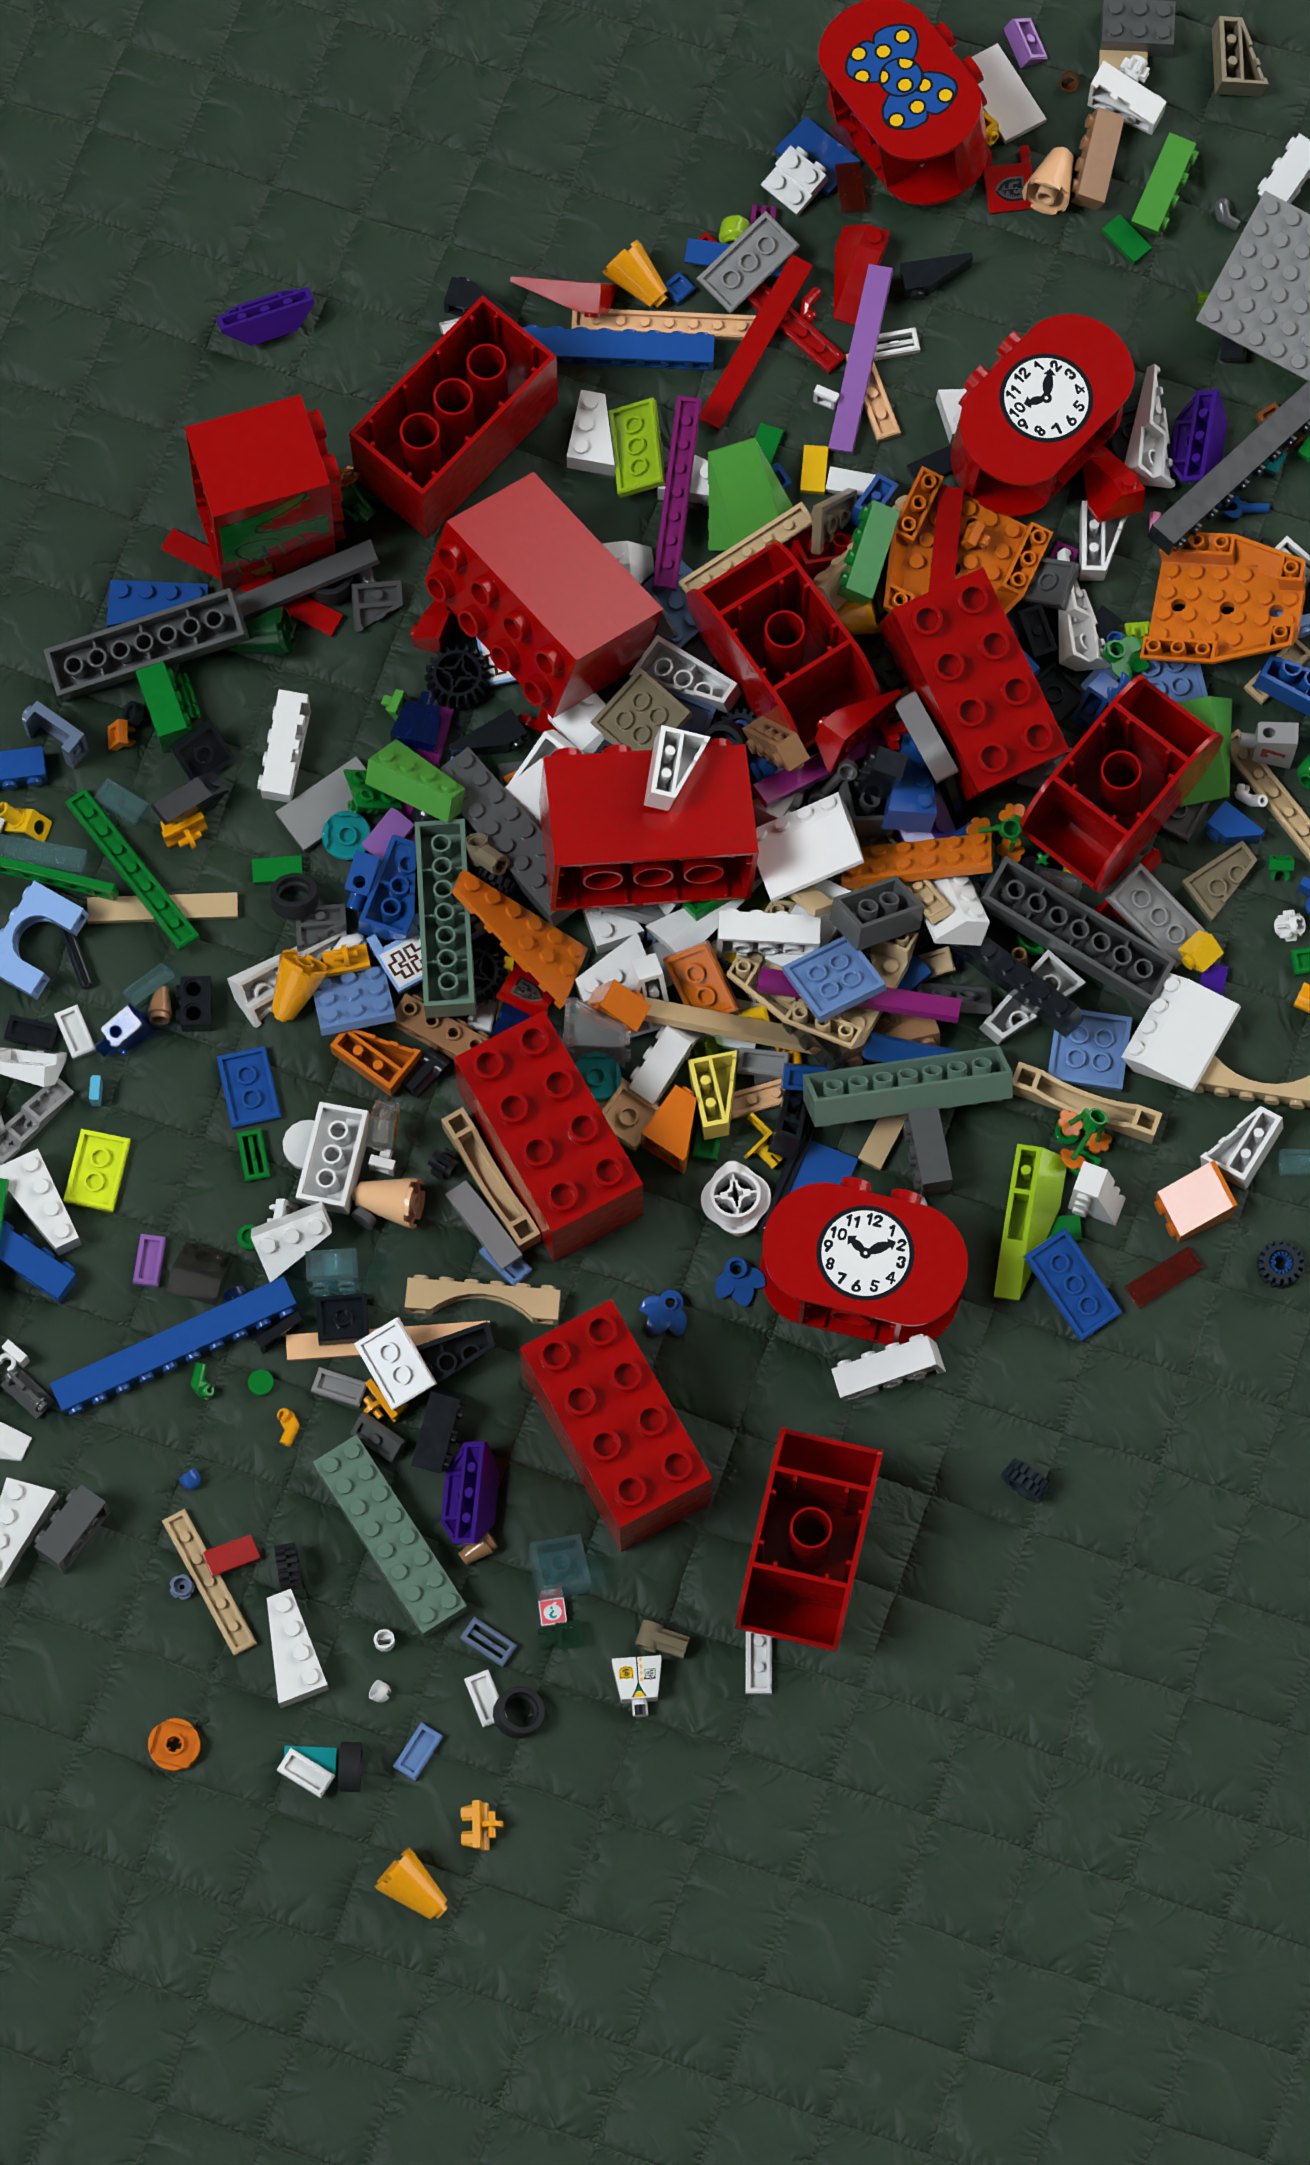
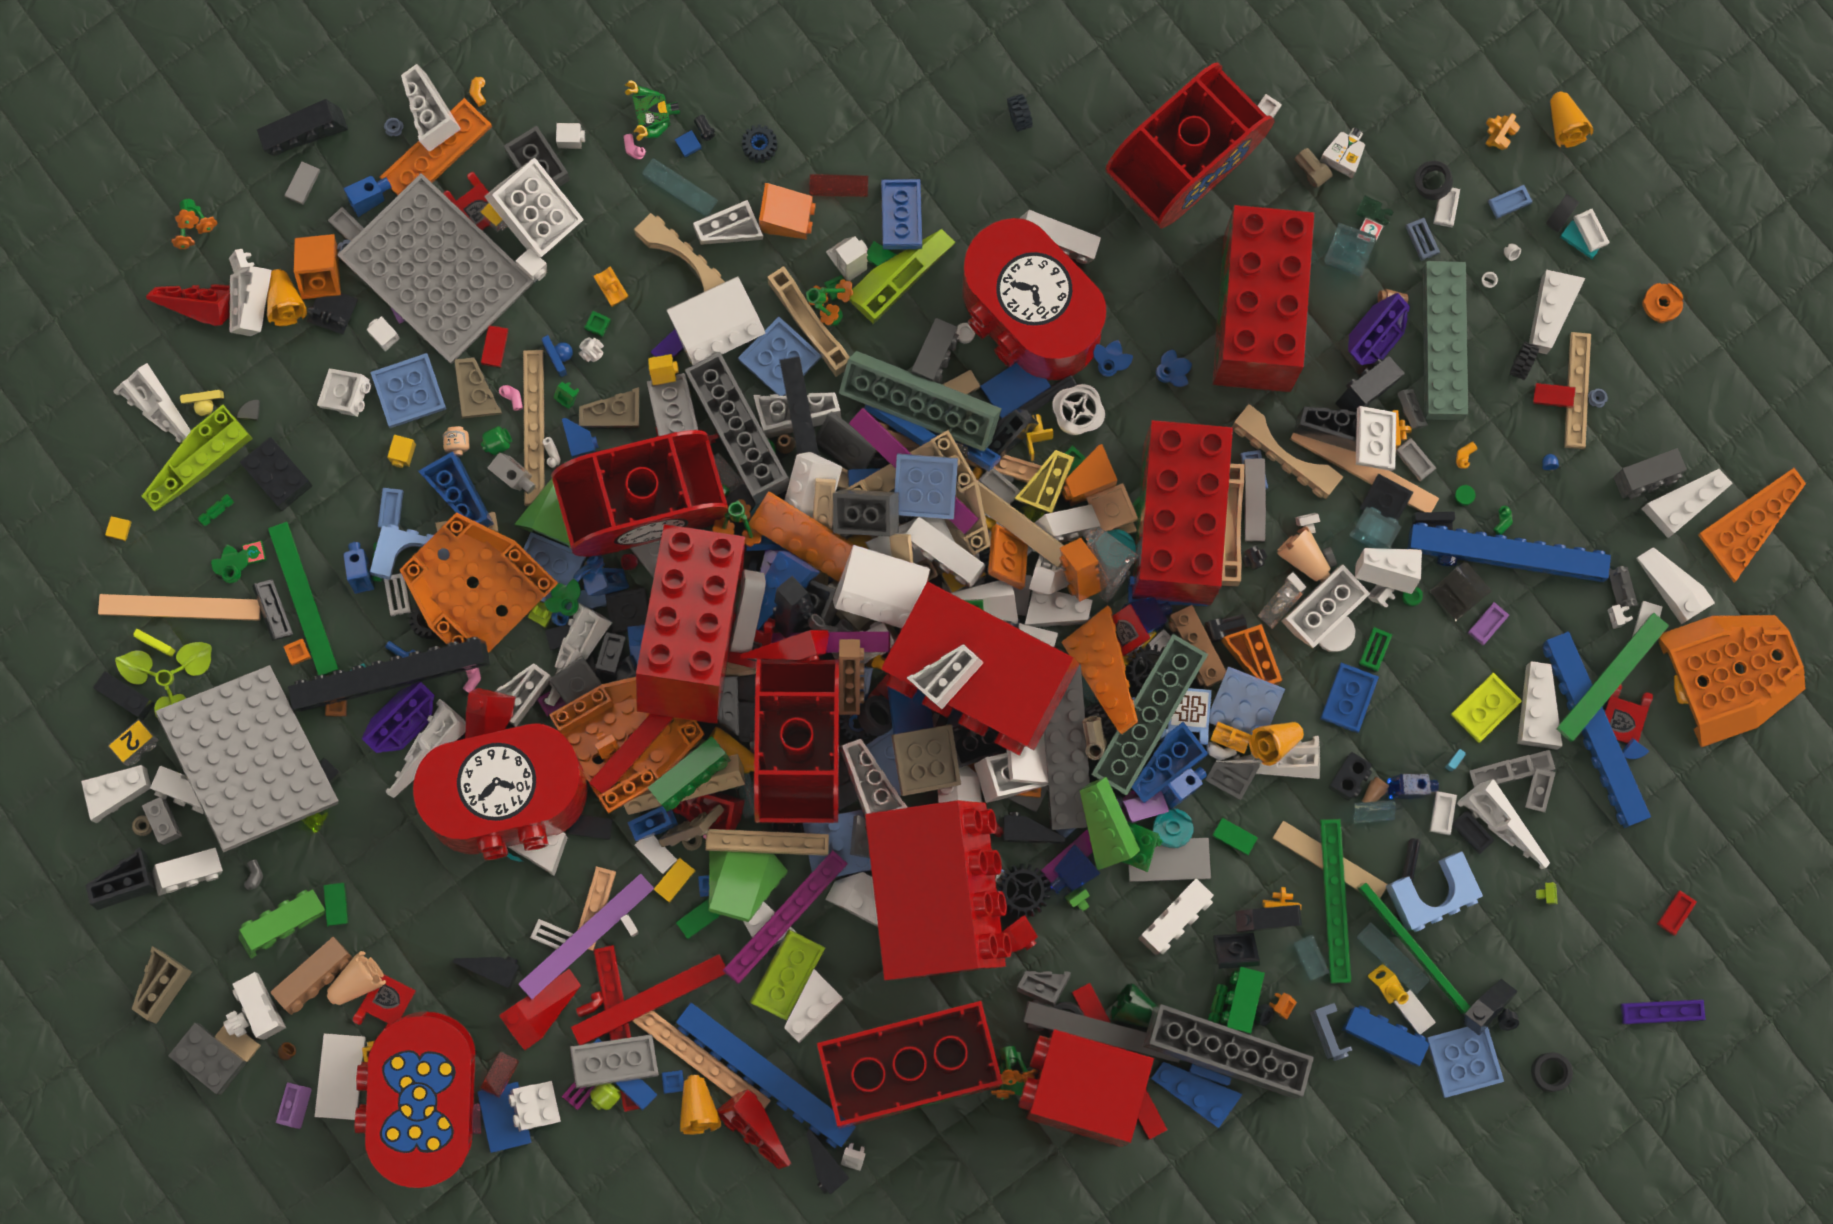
camera: 150 degrees left, 5 degrees up
black tyre [270,873,319,920] -> none
none -> white tile [1295,513,1320,533]

